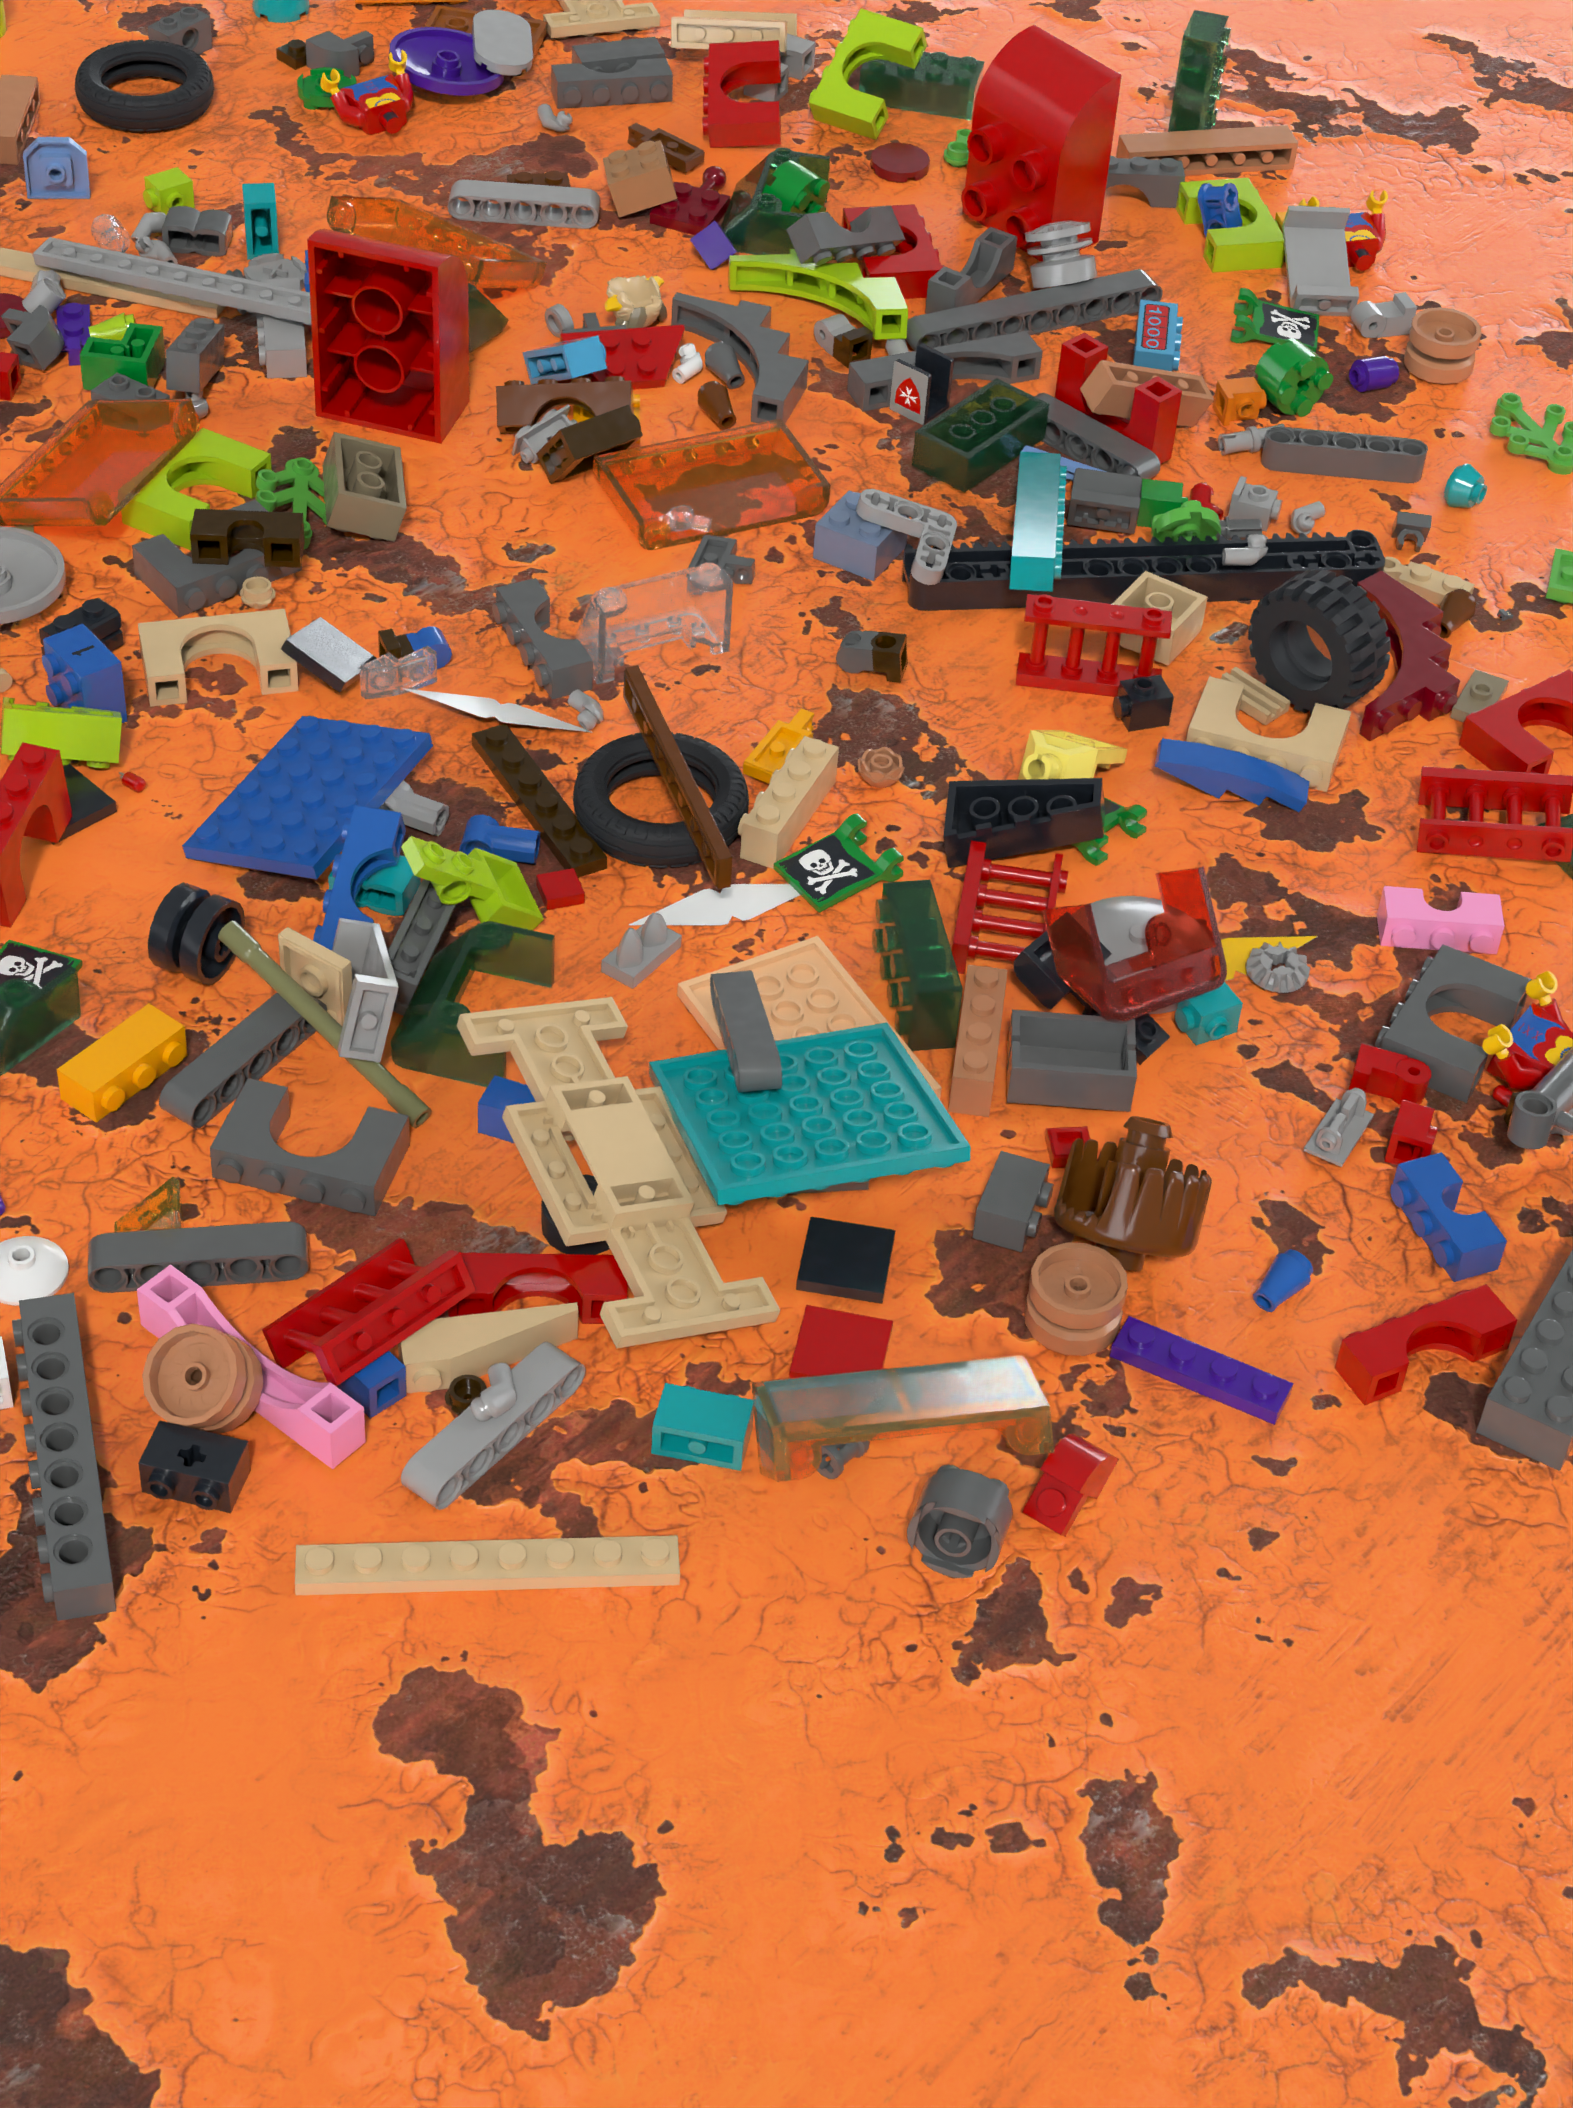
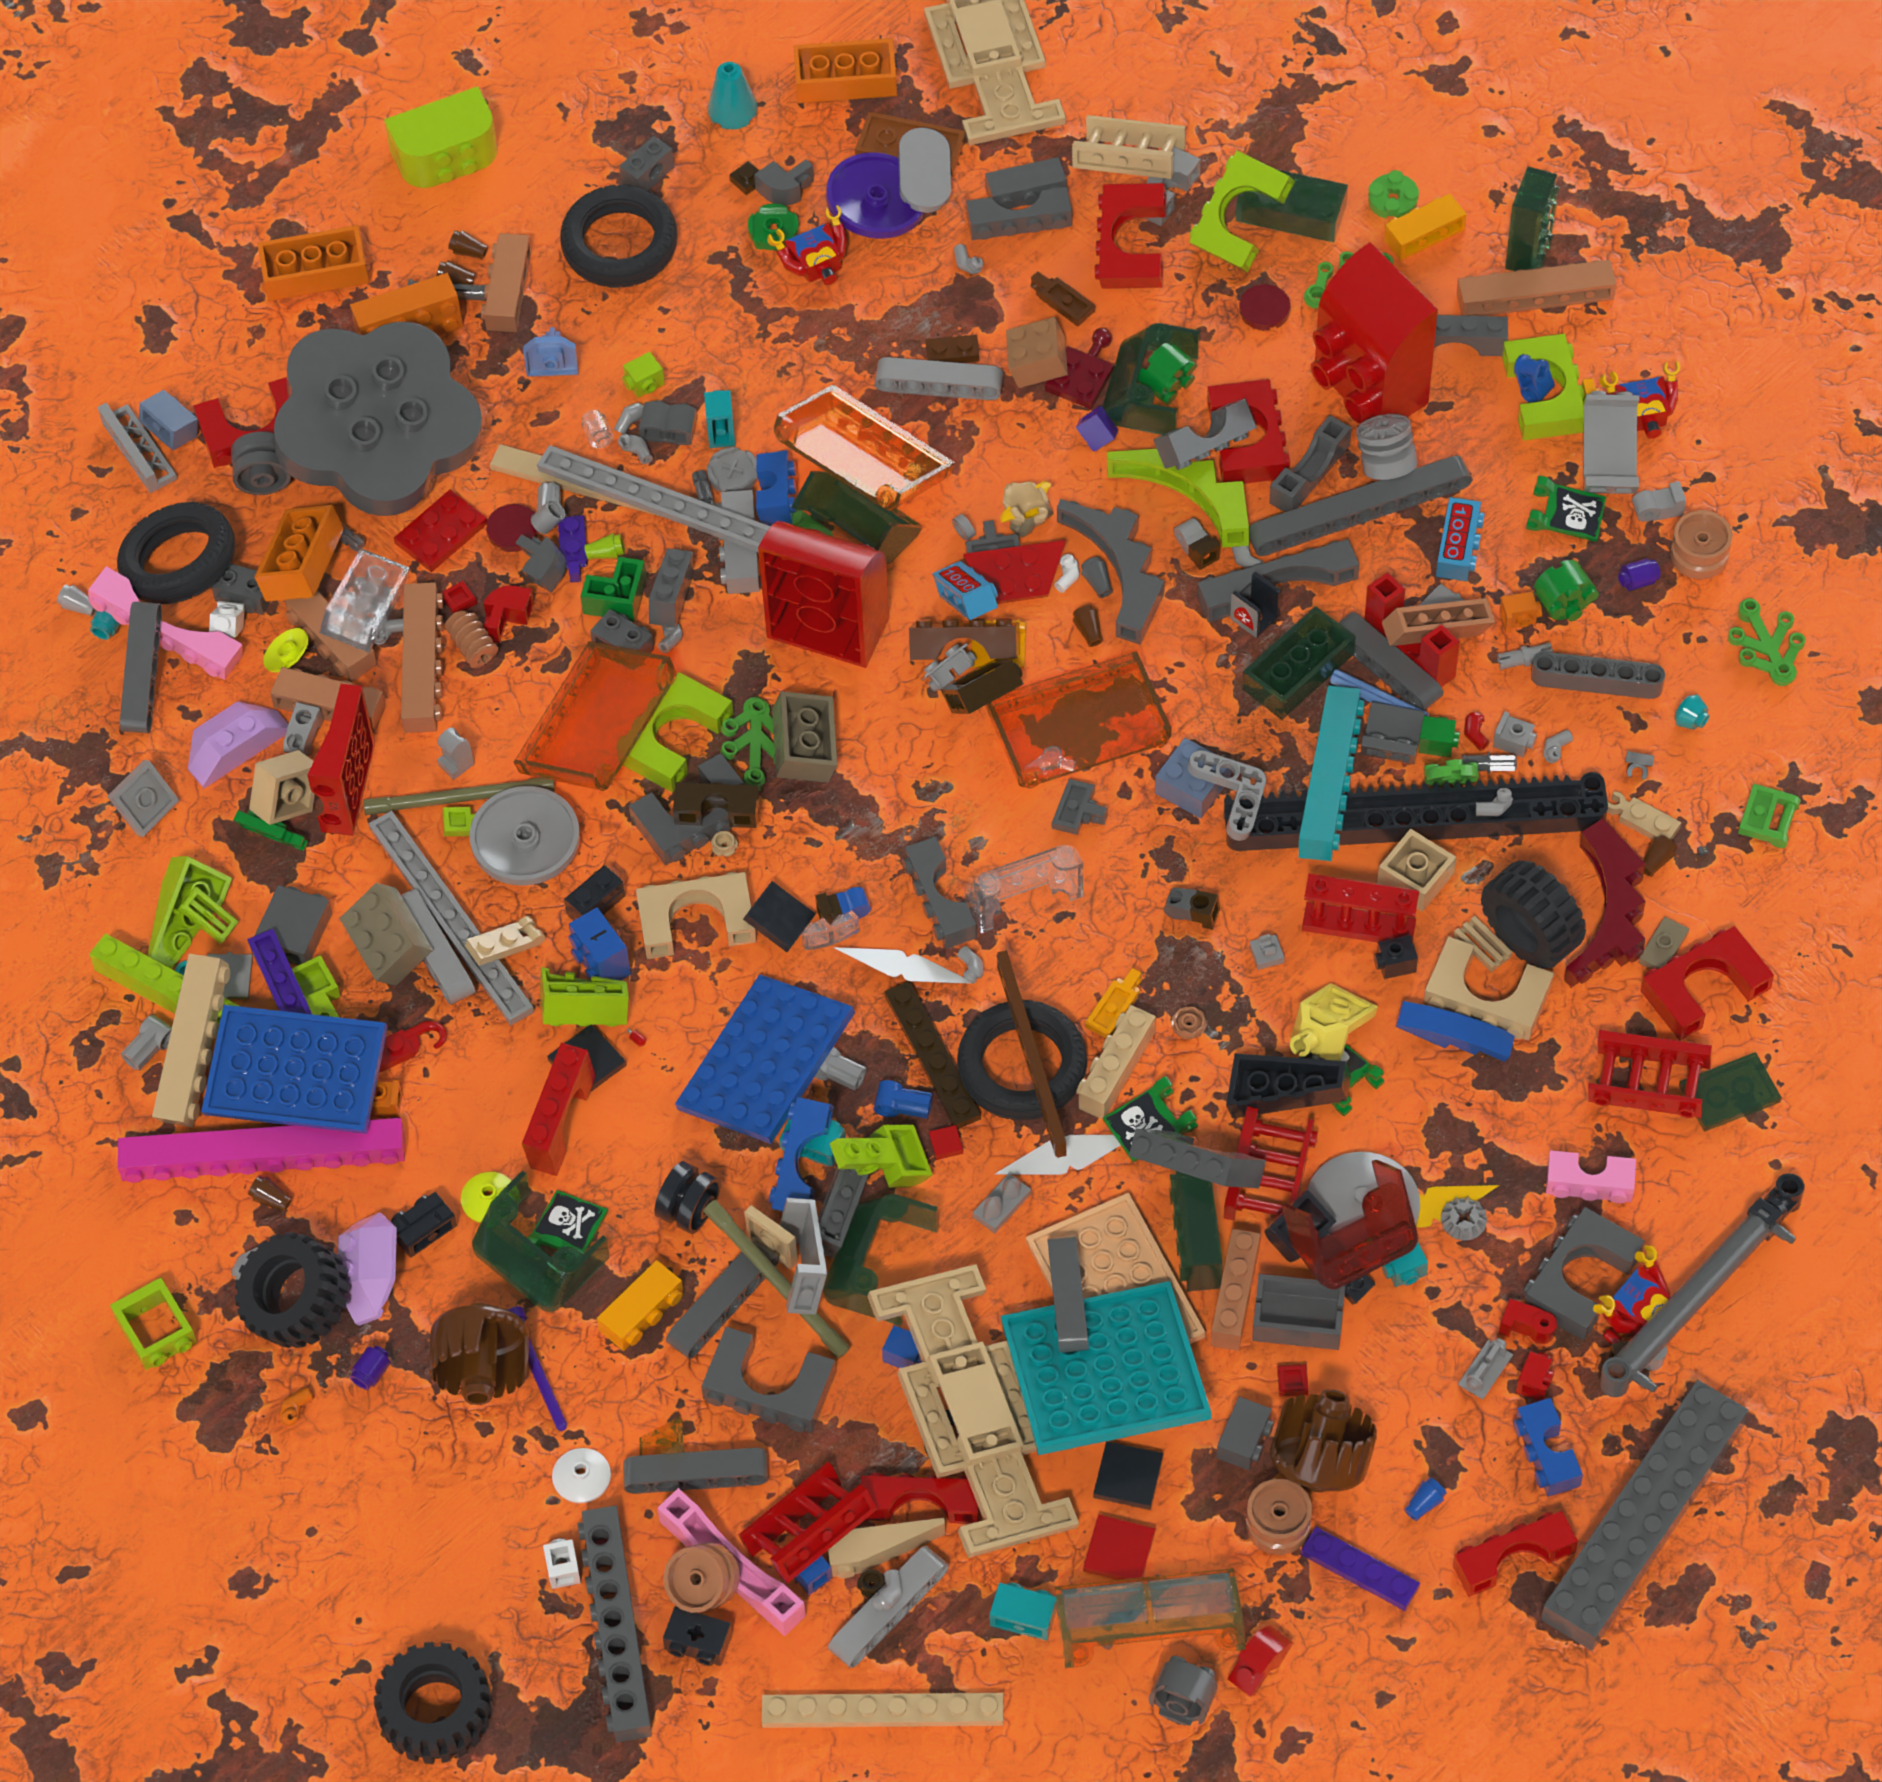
camera: 10 degrees right, 15 degrees up
none -> dark grey arch [1129,1128,1266,1188]
none -> light grey tile [1249,934,1285,970]

